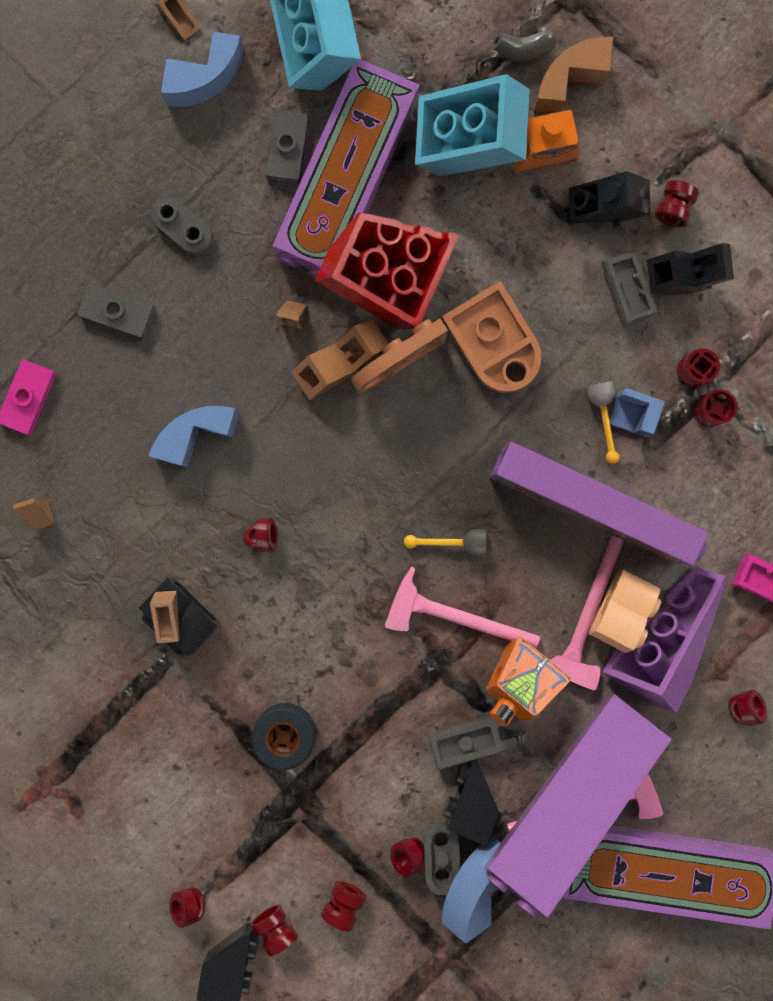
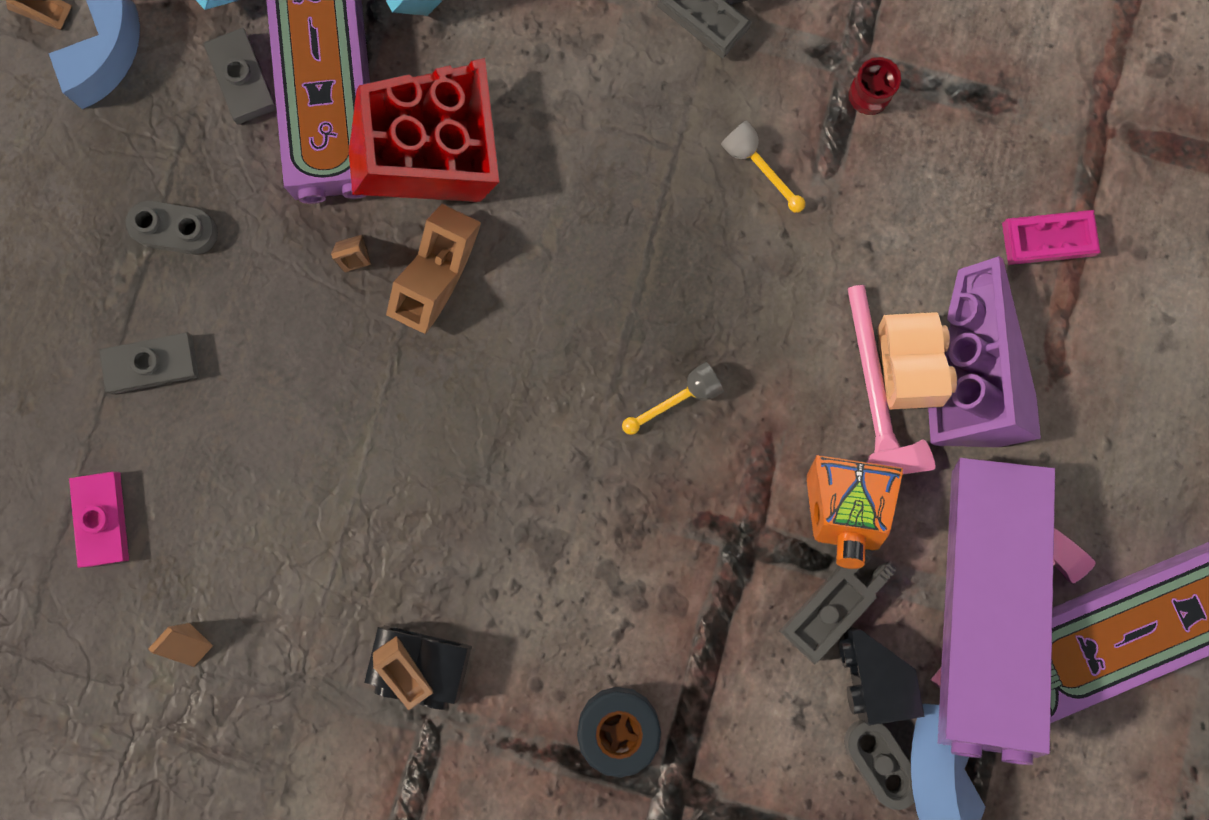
camera: 30 degrees left, 5 degrees down
medium blue brick [148,406,240,468] -> none
dark red tile [243,517,278,552] -> none
nougat plate [351,319,448,393] -> none
bright pink piece [385,566,540,648] -> none
dark red tile [390,837,424,877] -> none
nougat plate [441,281,541,393] -> none
medium lavender brick [489,442,708,566] -> none
medium blue panel [609,388,665,437] -> none
dark red wheel [676,348,720,387] -> none
dark red tile [728,690,767,726] -> none

